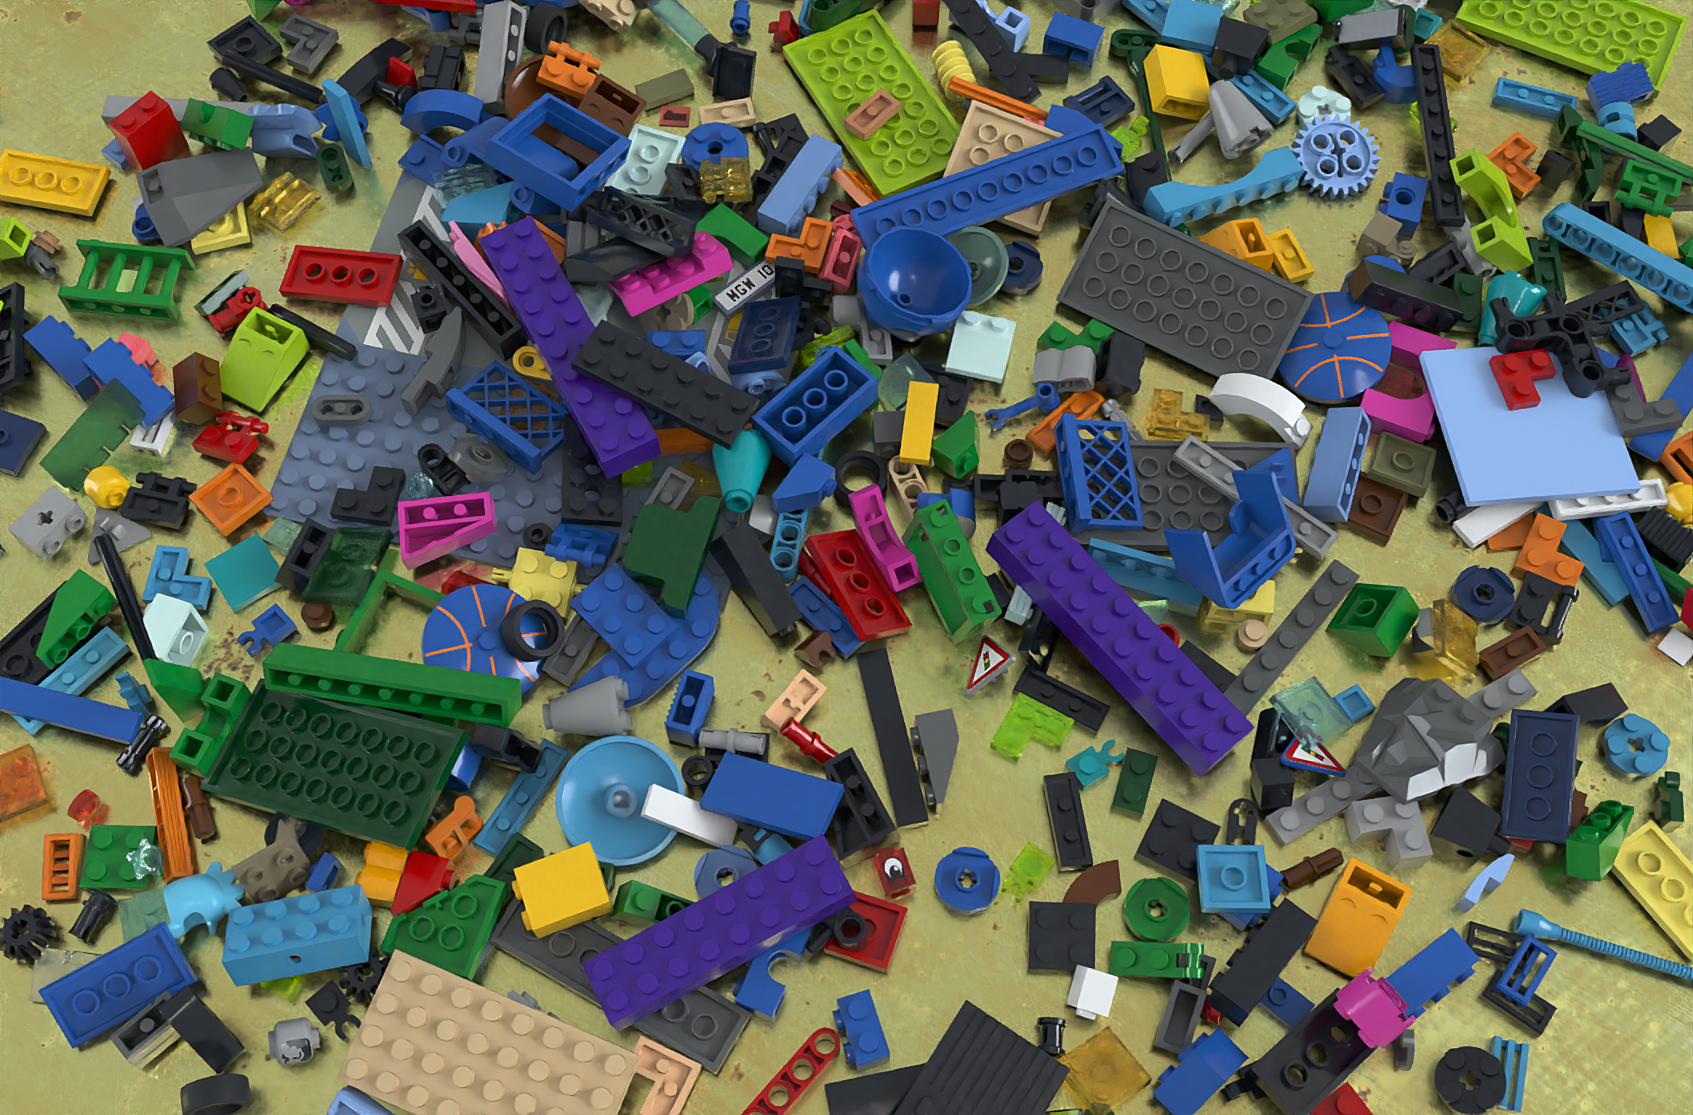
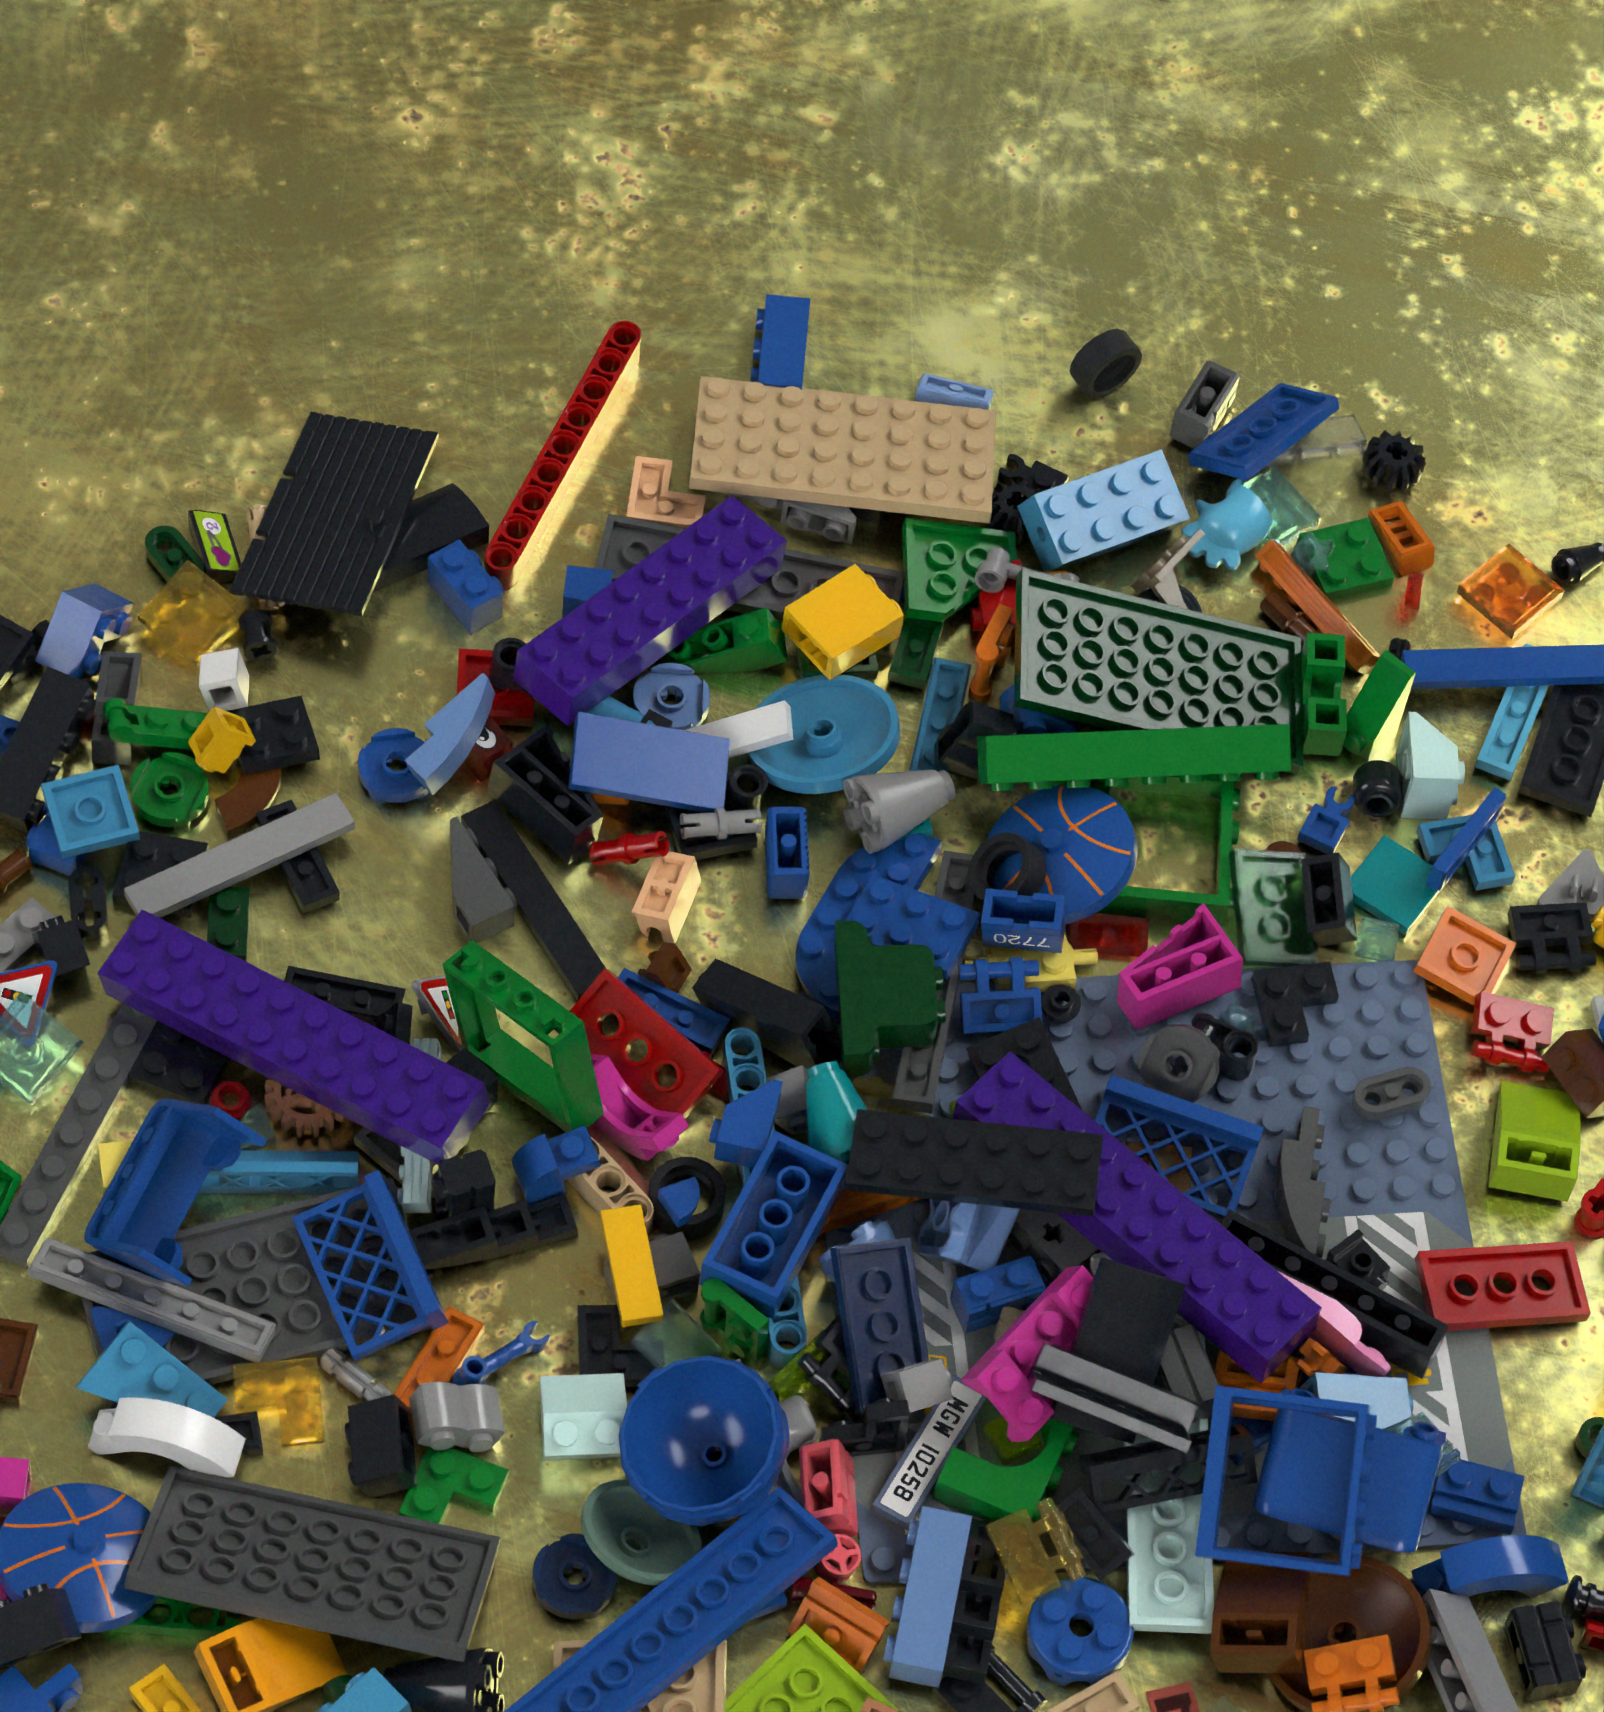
camera: 155 degrees right, 5 degrees down
green slope [36,568,117,670] -> none
black pin [68,888,118,942] -> none
black axle [93,533,160,685] -> none
dark azure plate [115,672,152,716] -> none
black beam [158,985,247,1074] -> none
black axle [267,303,358,361] -> none
light grey head [268,1017,320,1066] -> none
blue bracket [305,852,344,894] -> none
orange plate [765,217,834,274] -> none
green slope [931,410,980,480] -> none
clear neon green plate [990,692,1075,762] -> none
clear neon green plate [1001,841,1055,903] -> none
reddish brown plate [1004,439,1033,468] -> none
teal plate [1065,740,1125,791] -> none
tan plate [1237,619,1269,649] -> none
black slope [1250,707,1299,770] -> none
medium blue brick [1302,407,1372,522] -> none
none -> dark azure wing [75,1320,228,1418]
none -> light grey tile [124,792,355,918]
none -> yellow brick [188,706,256,774]
none -> medium blue slope [405,673,495,795]
none -> blue tile [657,1177,700,1228]
none -> light grey brick [881,1359,953,1413]
none -> light grey brick [974,548,1080,593]
none -> blue brick [981,888,1066,953]
none -> black head [1353,760,1403,817]
none -> blue tile [1426,787,1506,892]

